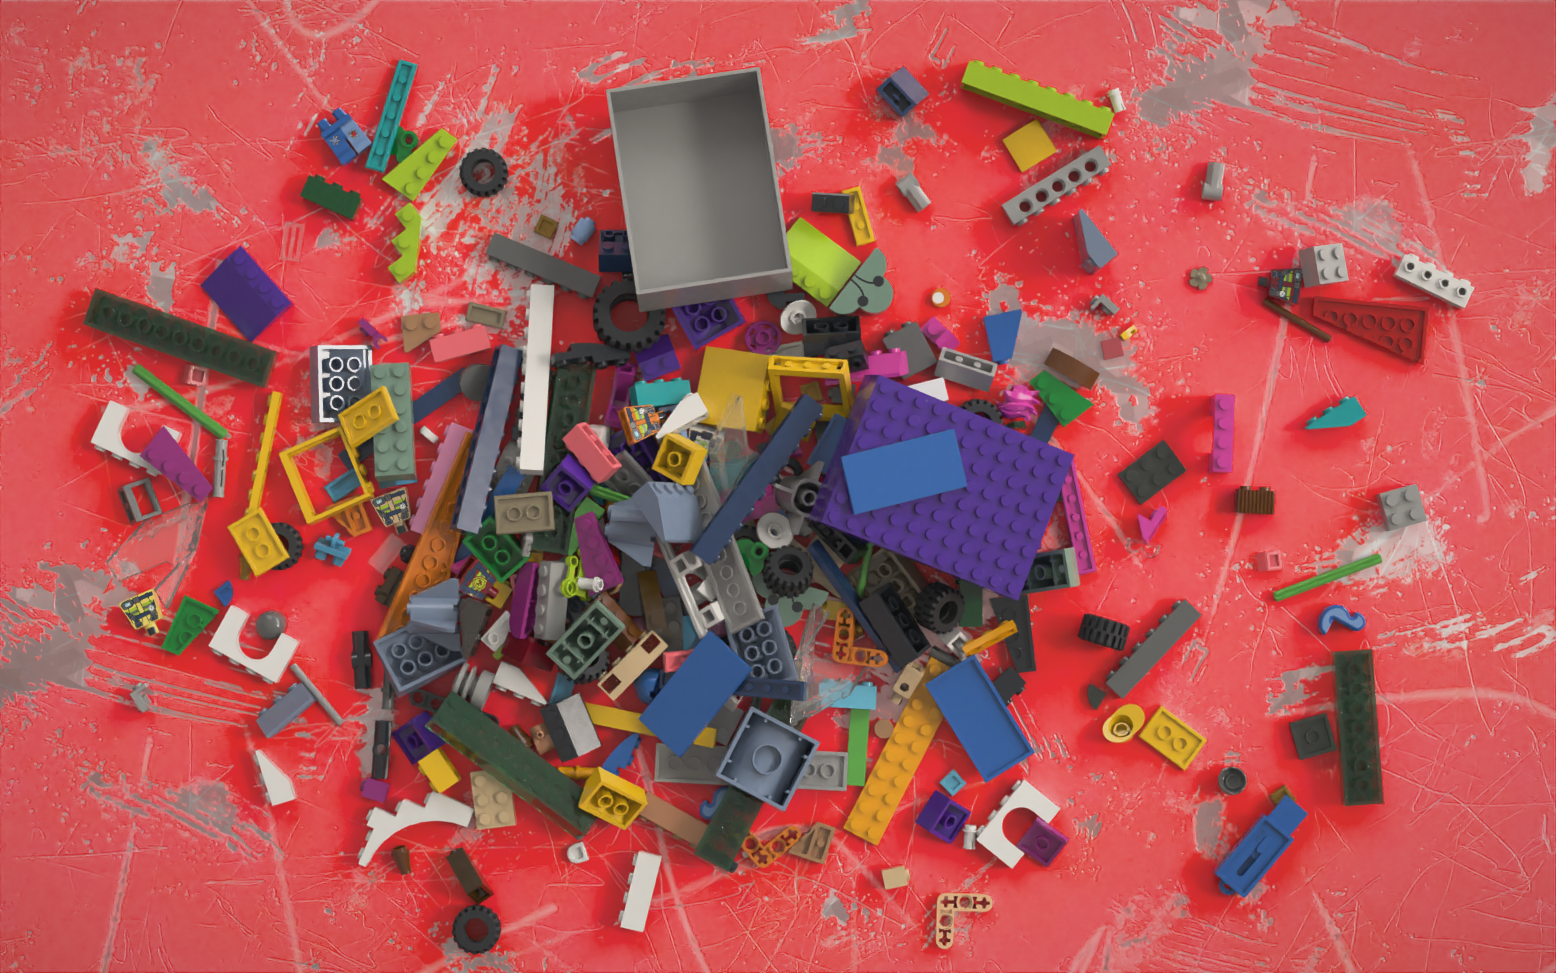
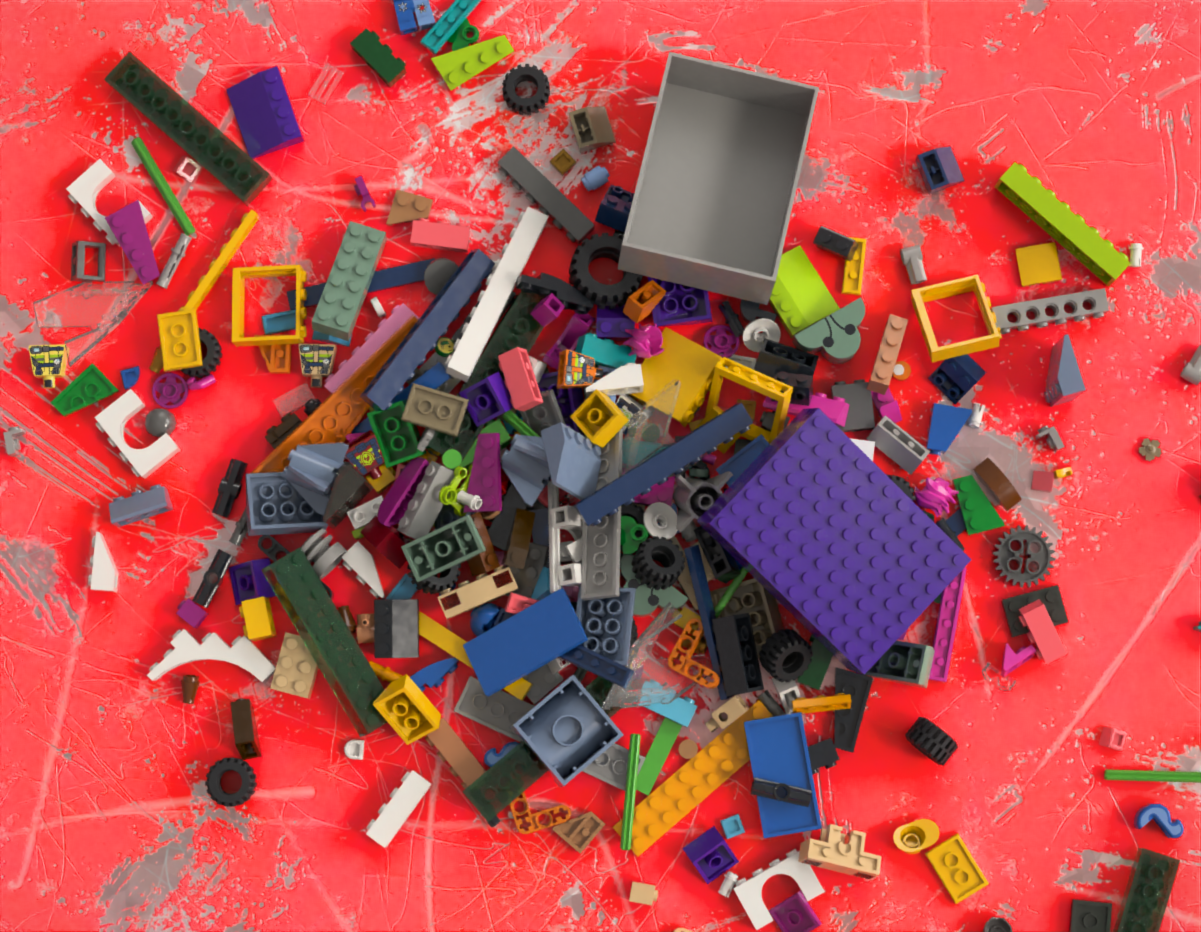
camera: 20 degrees right, 5 degrees down
light grey bar [290,663,345,726] -> none
sand blue slope [309,345,372,423] -> none
dark azure hips [314,532,352,567] -> none
yellow tile [338,386,399,448] -> none
lime brick [388,202,424,285] -> none
dark tan tile [465,302,507,329] -> none
blue tile [840,429,967,515] -> none
pearl dark grey tile [1087,683,1106,710] -> none
dark grey brick [1104,599,1202,699] -> none
dark pink arch [1207,394,1235,474] -> none
reddish brown brick [1234,486,1275,515] -> none
none -> magenta wheel [152,373,188,409]
none -> dark pink arm [186,374,216,391]
none -> tile [435,337,454,357]
none -> bright green tile [442,449,462,469]
none -> magenta brick [530,293,565,327]
none -> dark tan slope [568,106,616,153]
none -> bright green axle [620,733,641,850]
none -> orange slope [623,280,666,324]
none -> dark pink hair [623,323,664,359]
none -> sand green tile [689,468,708,478]
none -> black axle [718,301,744,337]
none -> black piece [751,777,812,807]
none -> tan piece [798,824,882,880]
none -> nougat brick [867,314,908,395]
none -> yellow window [911,274,1002,362]
none -> dark blue slope [928,354,987,405]
none -> black axle [936,518,965,551]
none -> white pin [967,403,986,429]
none -> dark grey gear [992,525,1056,588]
none -> coral brick [1018,599,1067,664]

